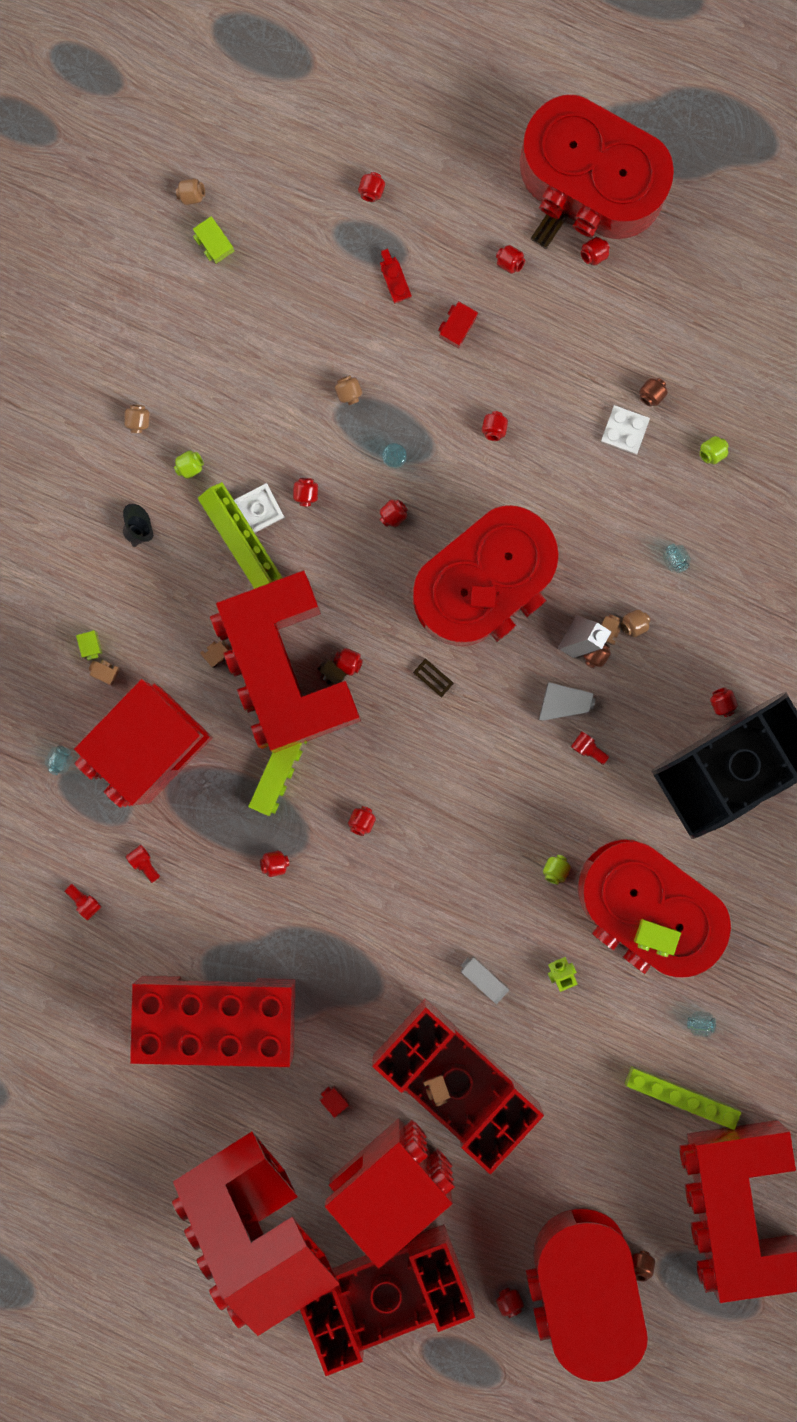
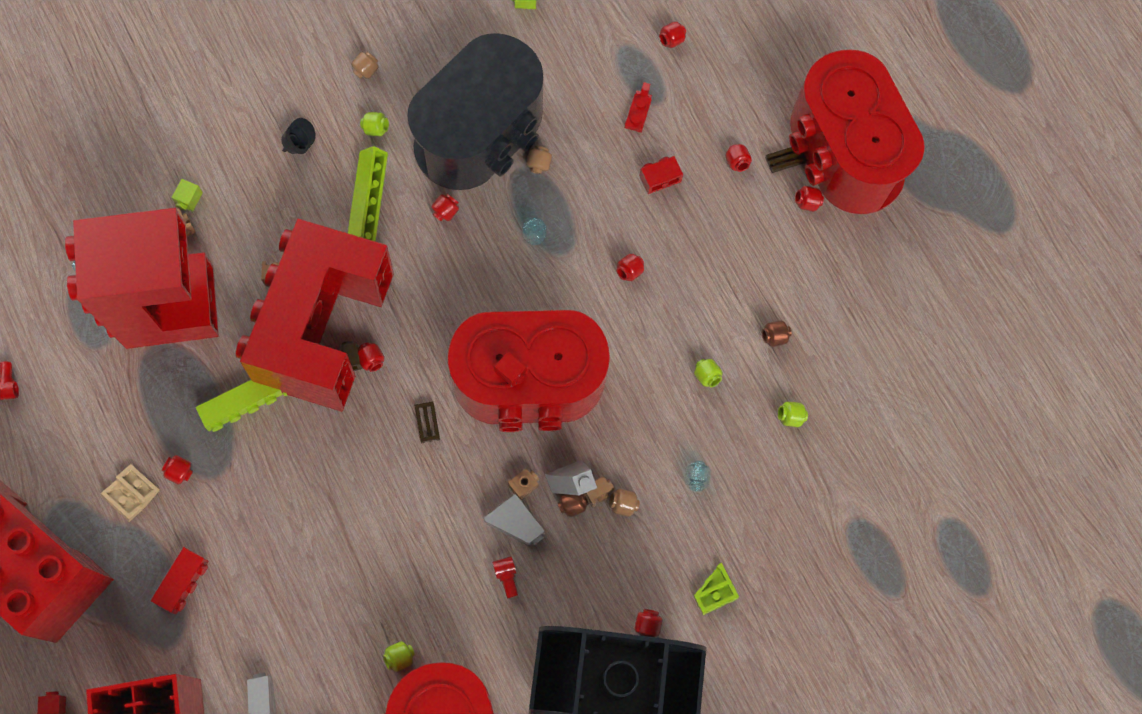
camera: 30 degrees right, 15 degrees down
red pin [125,845,160,883] -> none
white plate [234,483,285,533] -> none
red head [348,806,376,836] -> none
red head [380,499,408,528] -> none
white plate [601,405,650,455] -> none
none -> tan slope [101,464,159,522]
none -> red brick [150,547,209,614]
none -> black brick [407,33,543,190]
none -> medium nougat brick [508,468,539,500]
none -> lime head [694,359,723,388]
none -> lime wing [694,563,739,615]

